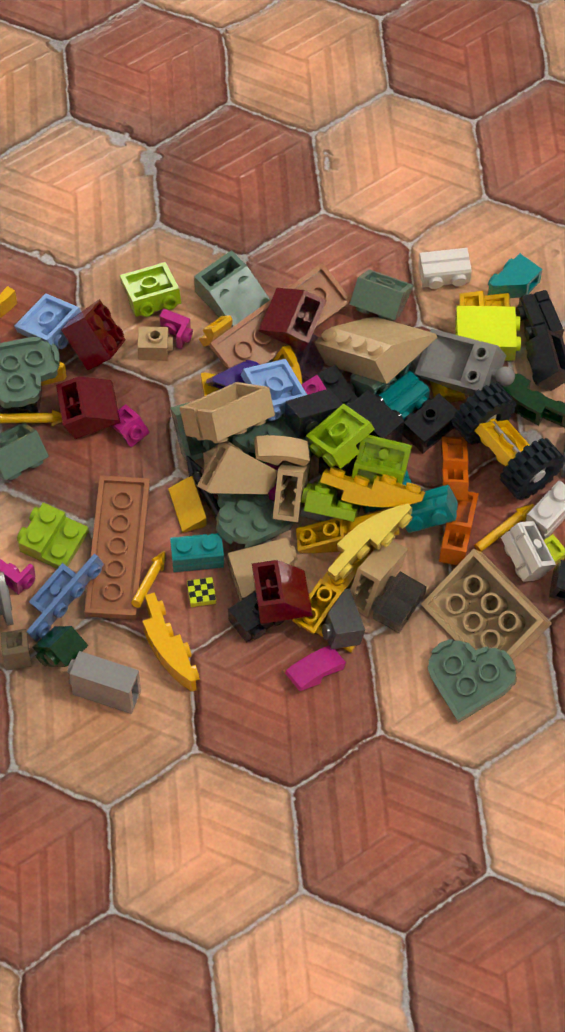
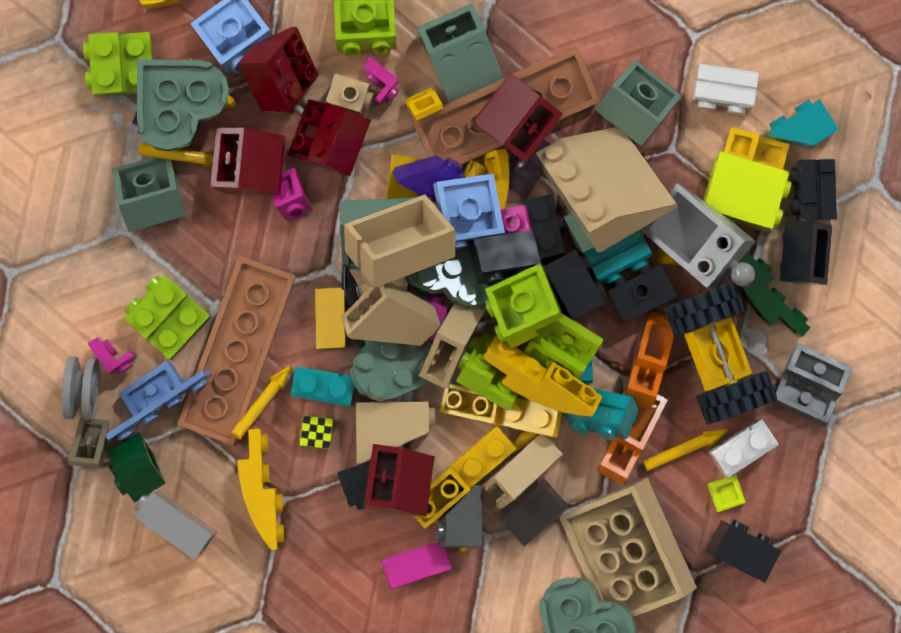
camera: 10 degrees right, 25 degrees up
tan slope [254,435,310,467] -> none
light yellow slope [327,504,413,582] -> none
white brick [501,521,556,582] -> none
none -> dark red slope [288,99,371,176]

